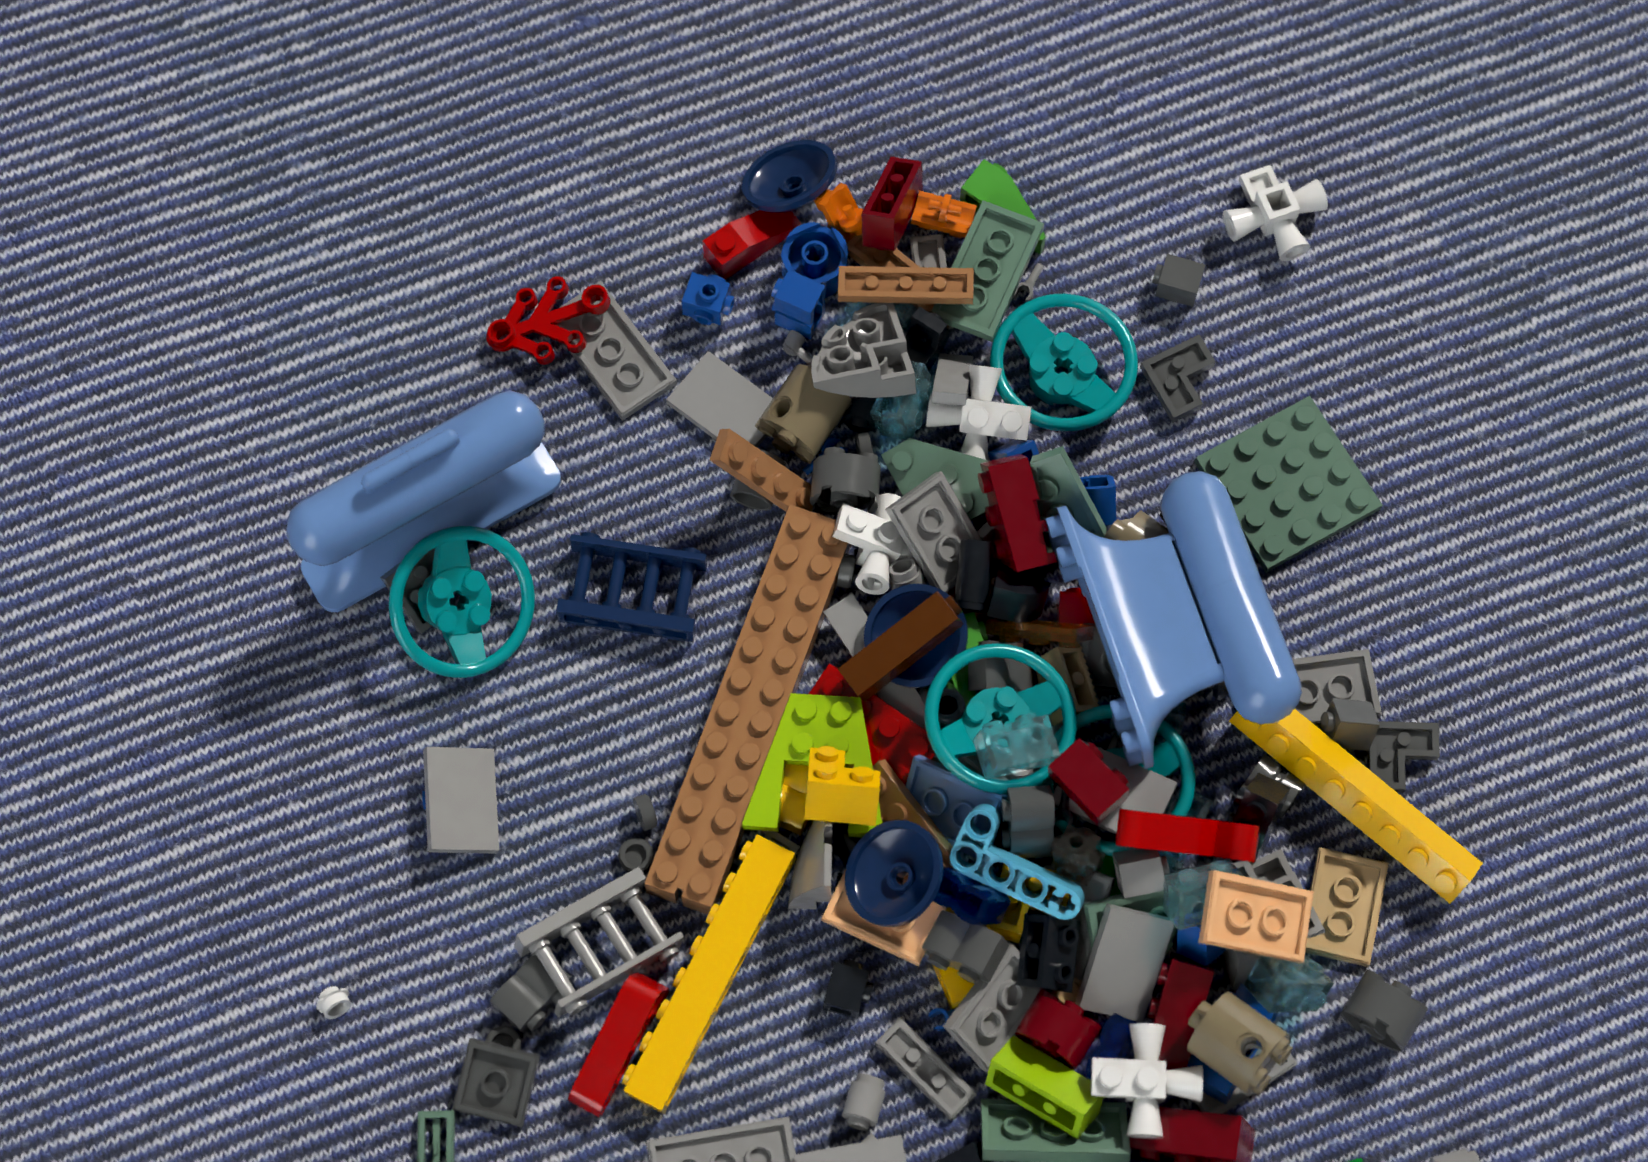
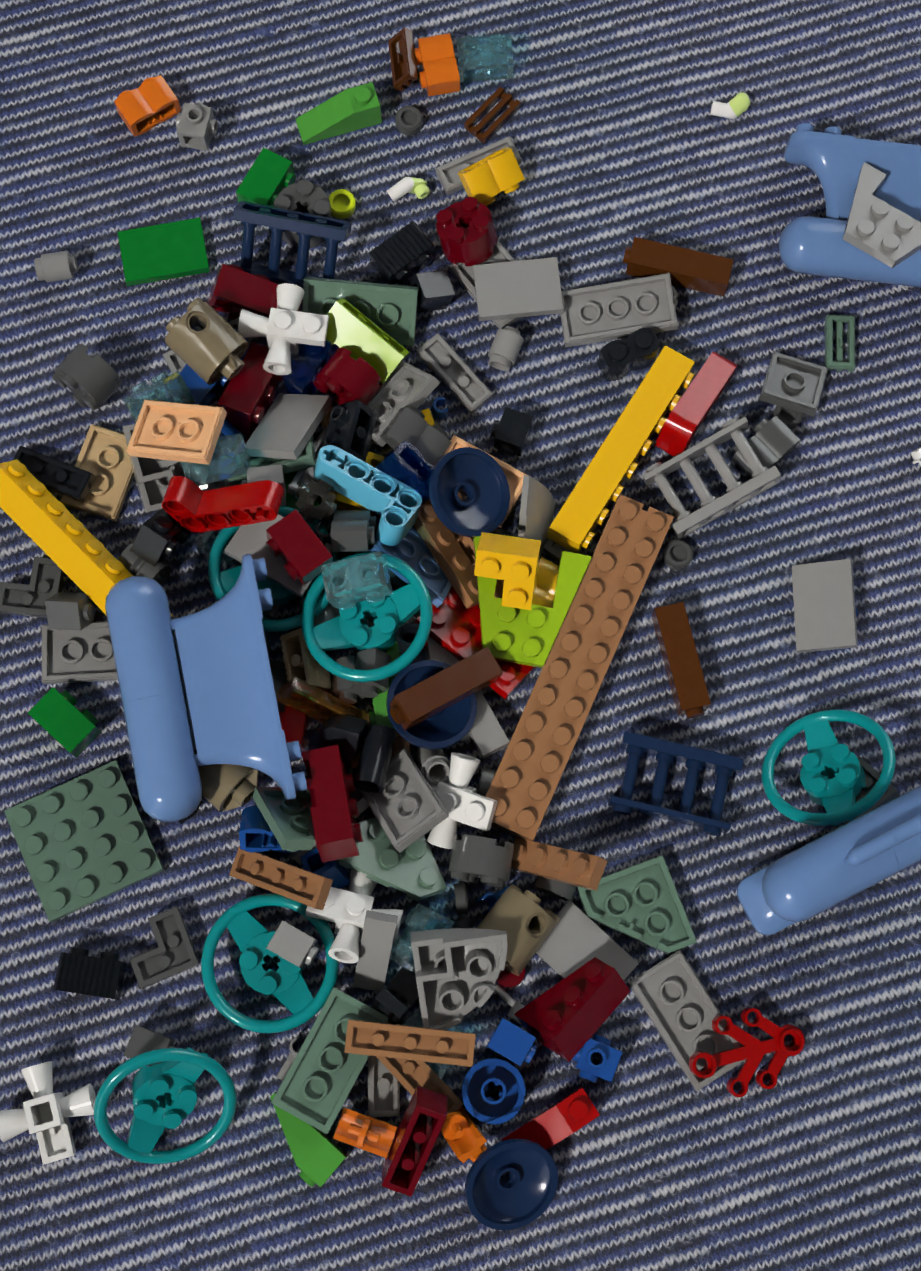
camera: 175 degrees left, 5 degrees up
dark grey tile [633,794,658,831] -> none
none -> black tile [13,446,96,502]
none -> green brick [28,687,102,758]
none -> black brick [53,947,127,1000]
none -> teal piece [94,1047,237,1164]
none -> medium nougat plate [229,846,333,910]
none -> light grey brick [266,920,319,969]
none -> dark red wedge [514,957,631,1062]
none -> sand green plate [576,855,697,954]
none -> black brick [597,328,660,381]
none -> reddish brown brick [651,602,711,719]

